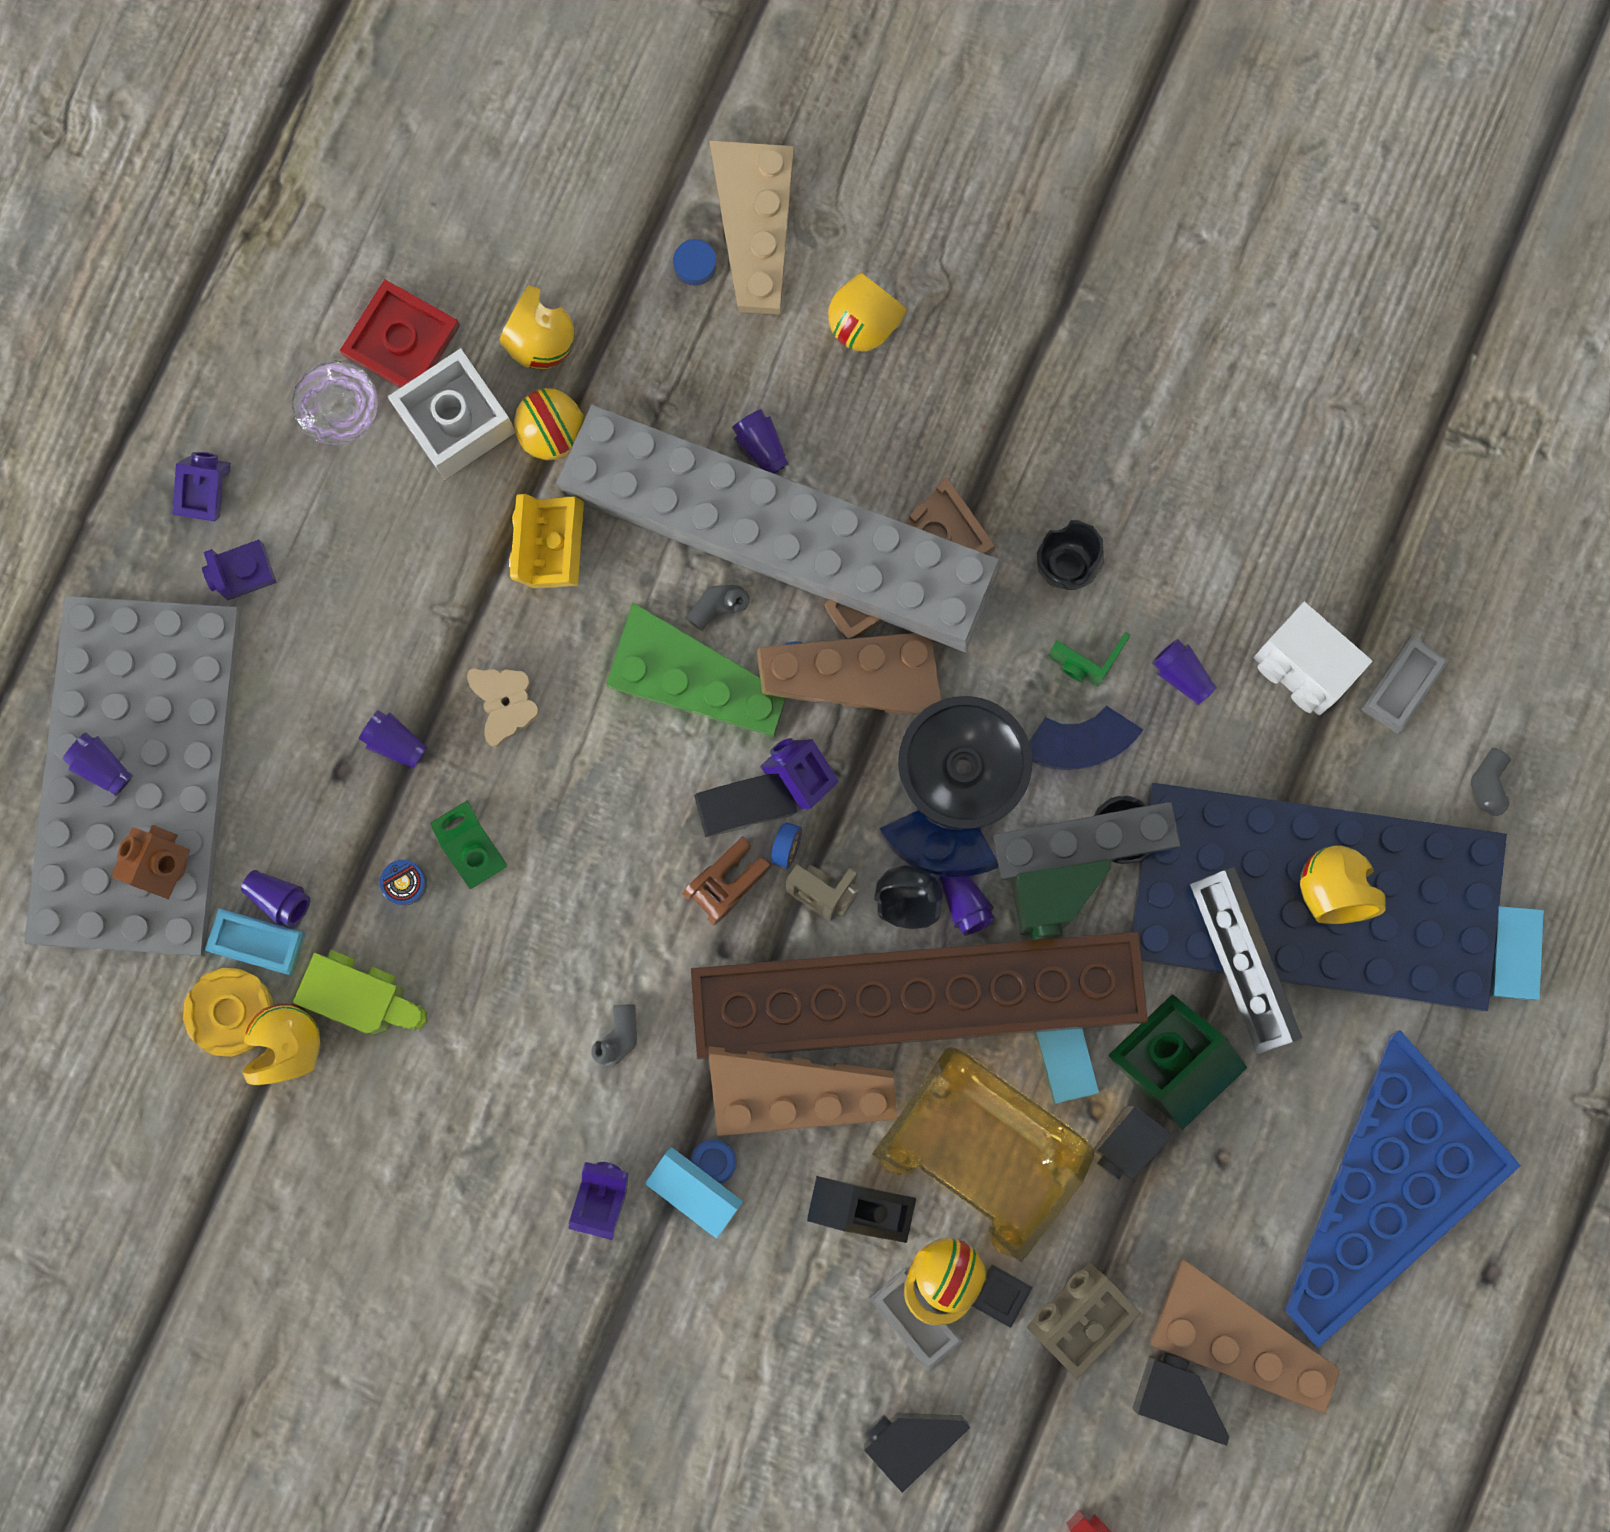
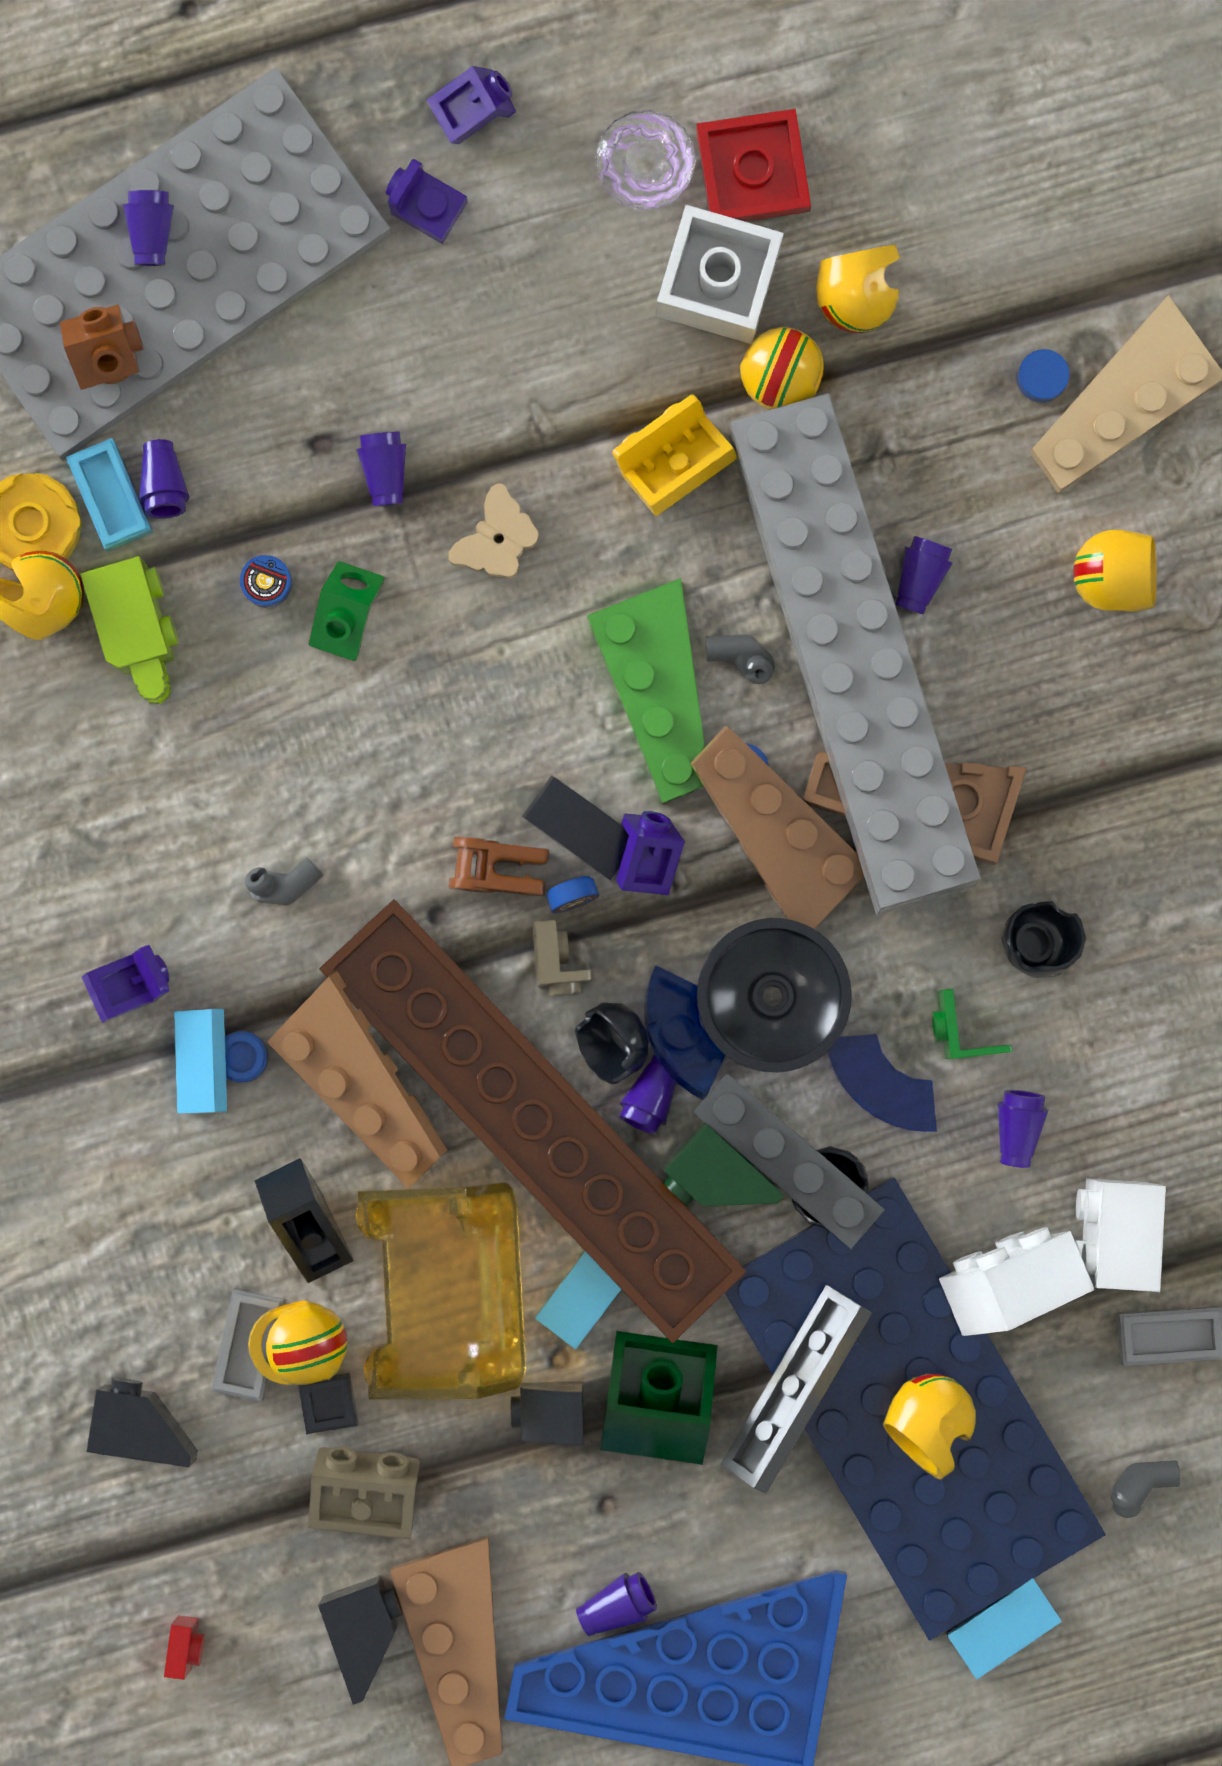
camera: 45 degrees right, 5 degrees up
none -> dark purple cone [576,1572,657,1636]
none -> white brick [939,1227,1095,1336]

